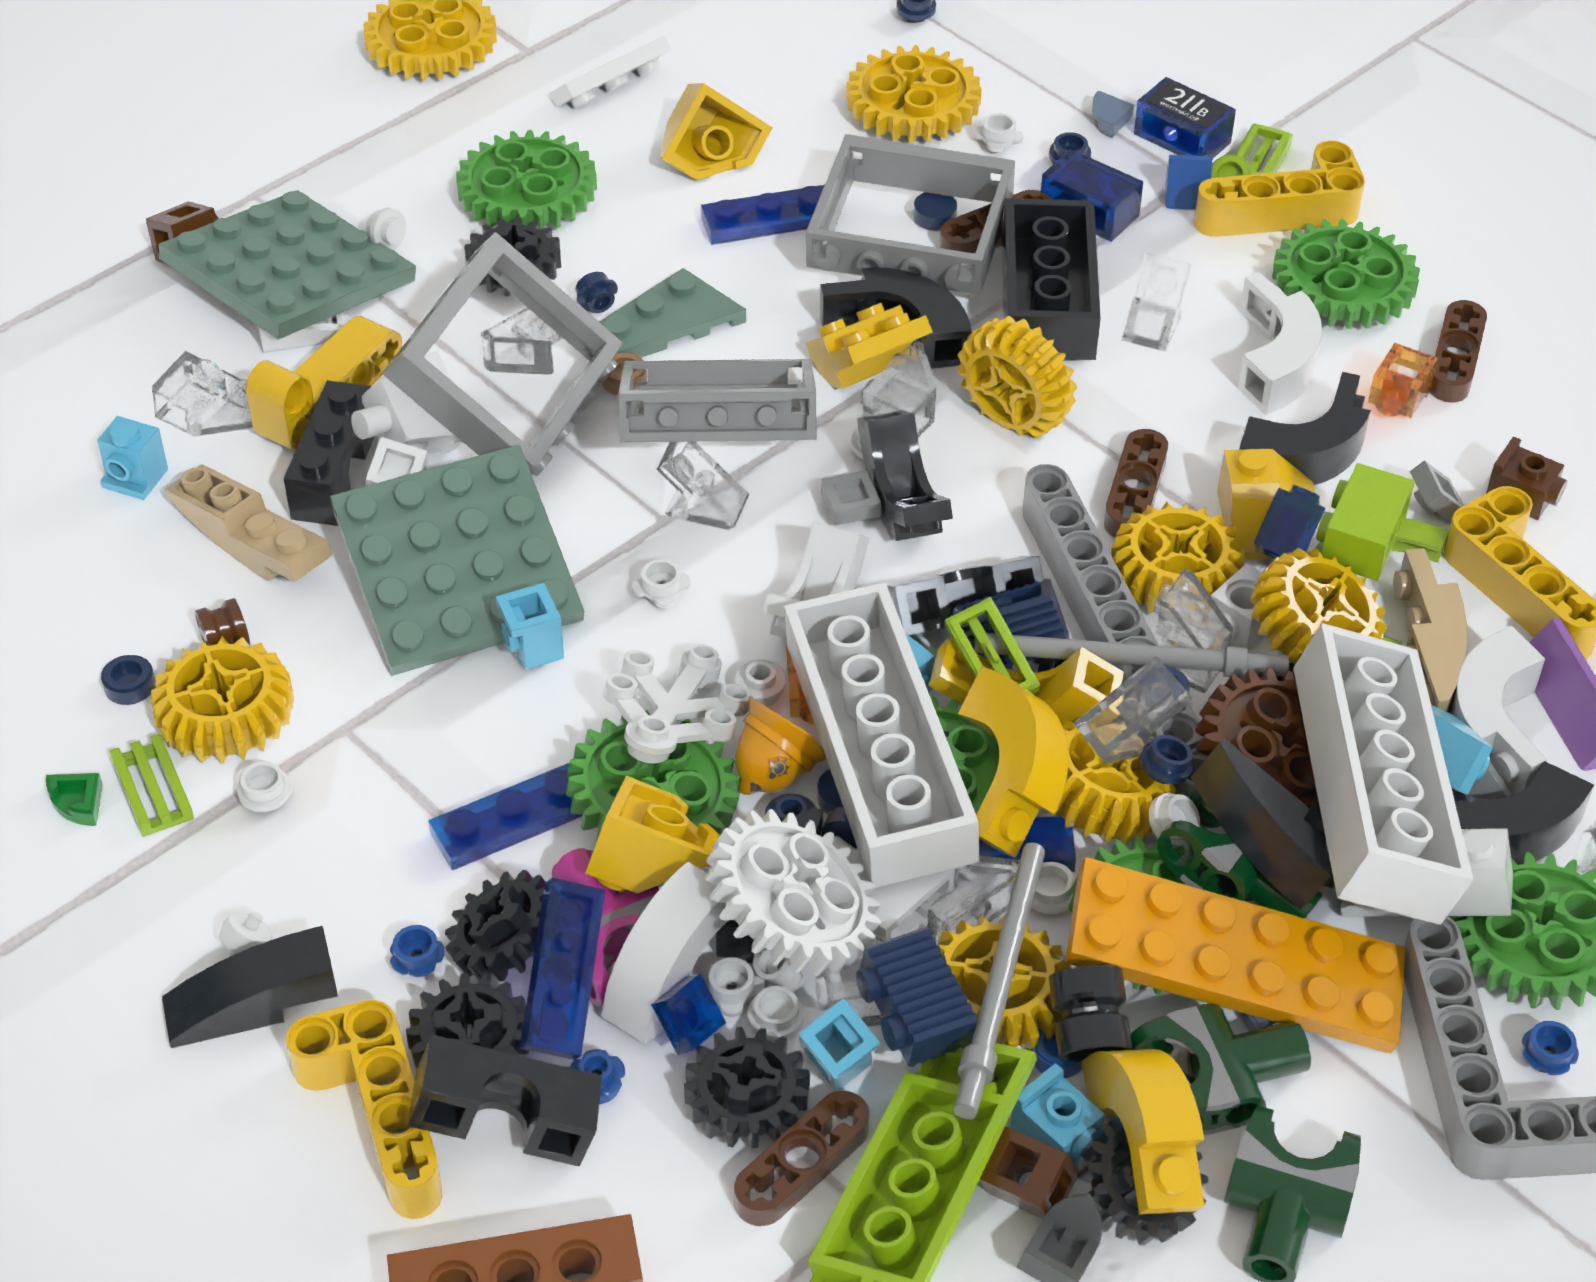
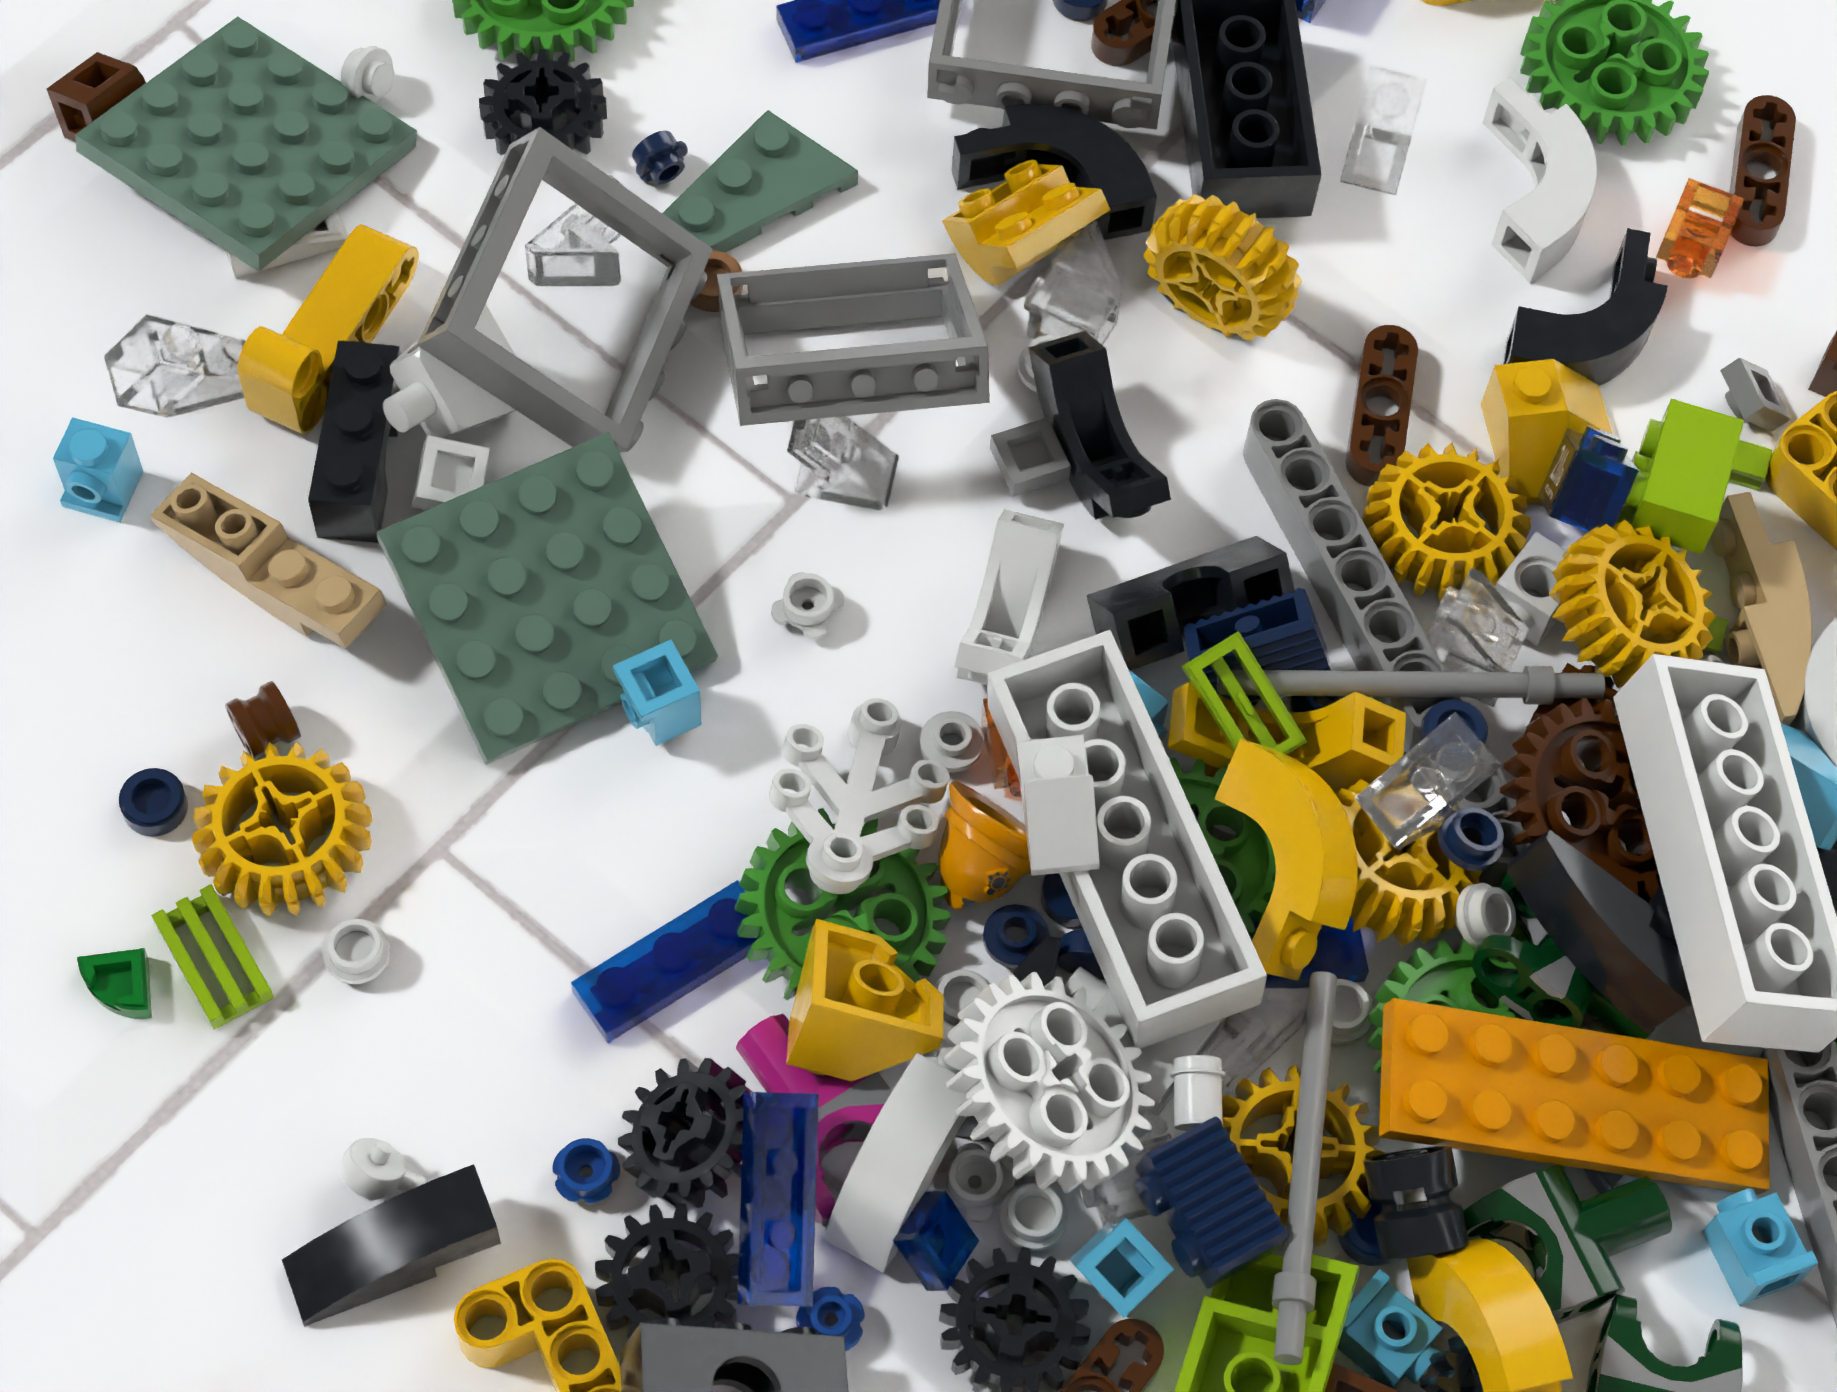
camera: 10 degrees left, 15 degrees up
none -> white slope [1016,735,1099,876]
none -> white piece [1170,1055,1225,1132]
none -> medium azure brick [1702,1188,1818,1306]

